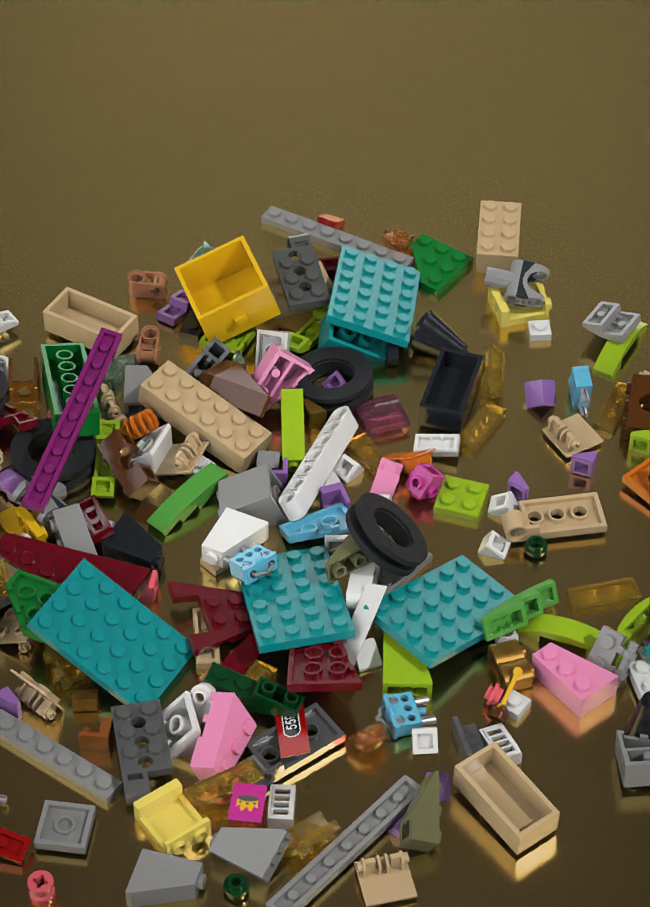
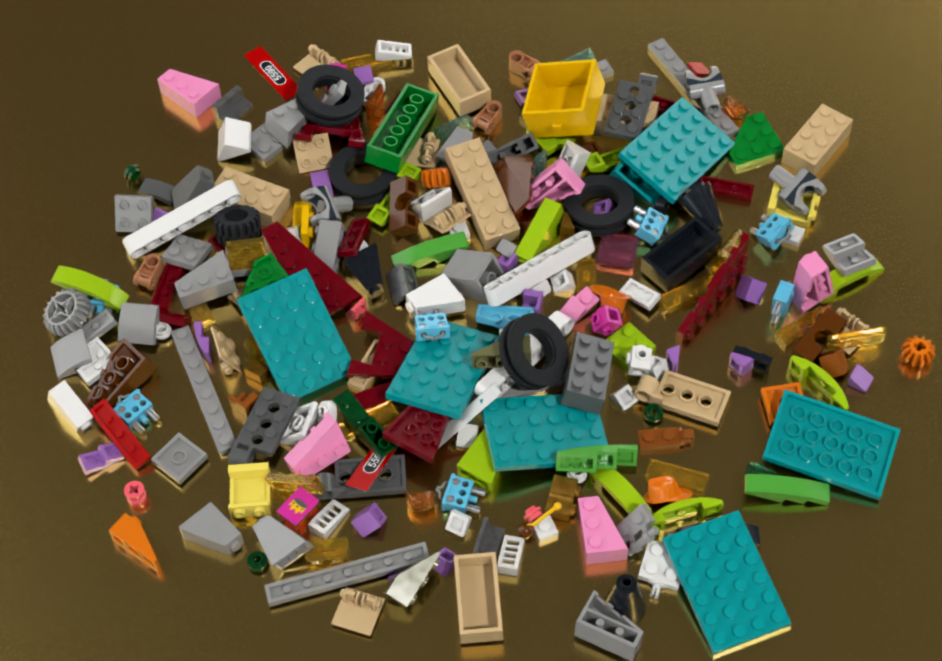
camera: 35 degrees right, 10 degrees up
magenta plate [21,327,122,514] -> none
tan hinge [541,413,603,458] -> none
none -> medium lavender panel [351,502,387,537]
none -> flat silver panel [386,262,419,305]
none -> dark grey piece [561,332,614,415]
none -> white brick [626,345,655,377]
none -> medium azure piece [627,205,670,246]
none -> dark orange hinge [637,427,694,451]
none -> orange piece [643,476,693,504]
none -> dark red wing [676,232,750,345]
none -> light grey connector [684,66,725,114]
none -> dark red tile [699,176,754,203]
none -> black plate [733,345,773,374]
none -> medium azure piece [749,213,794,250]
none -> bright pink wedge [792,251,834,314]

